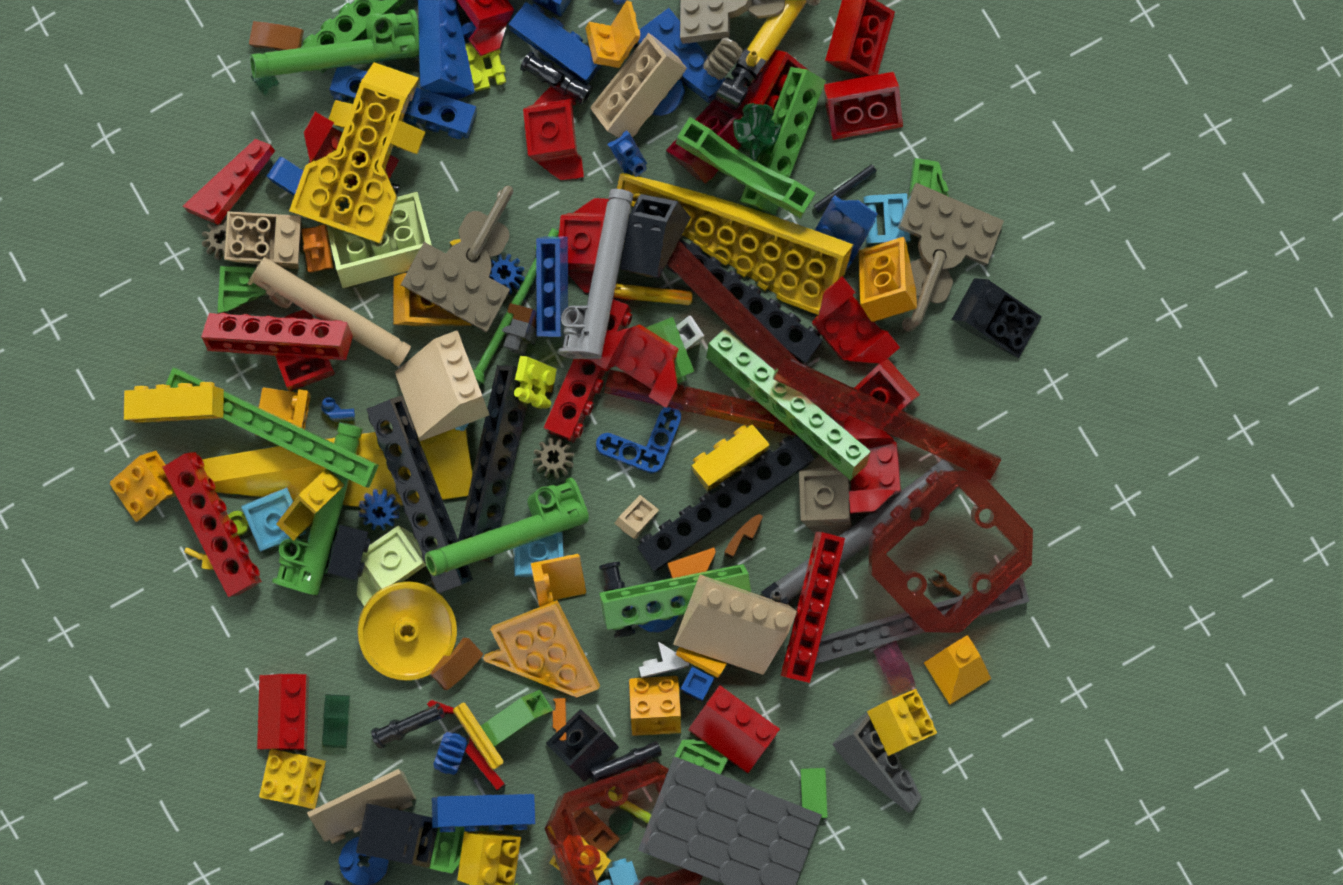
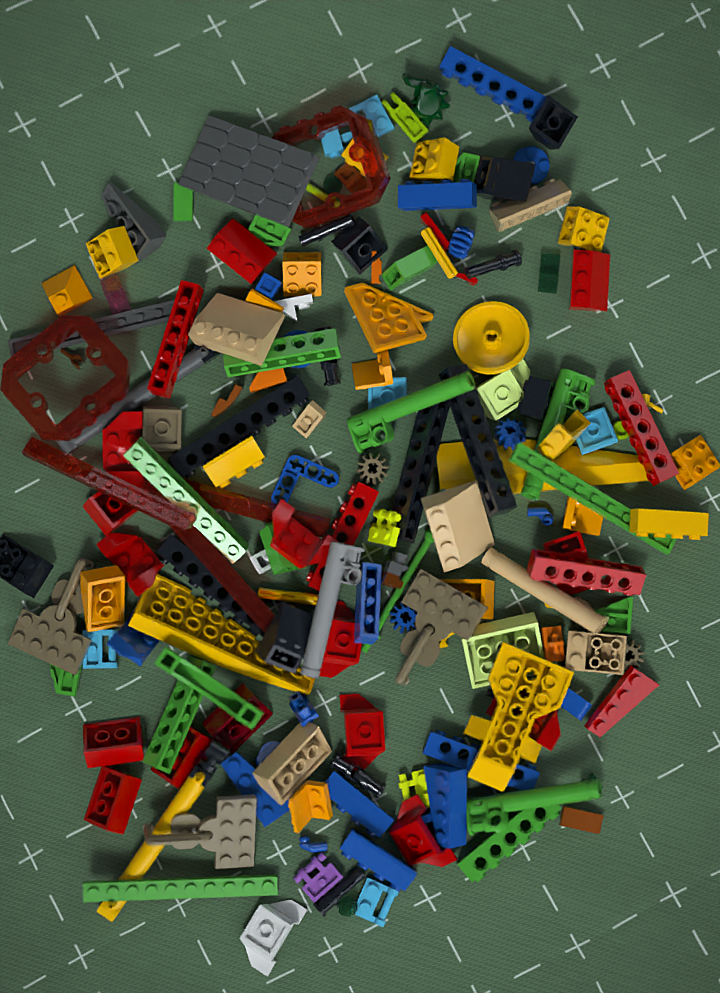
camera: 170 degrees left, 5 degrees up
dark orange slope [430,637,483,690] -> none
dark tan gear [703,37,742,80] -> none
dark green head [733,103,781,161] -> none
black bar [813,164,877,213] -> none

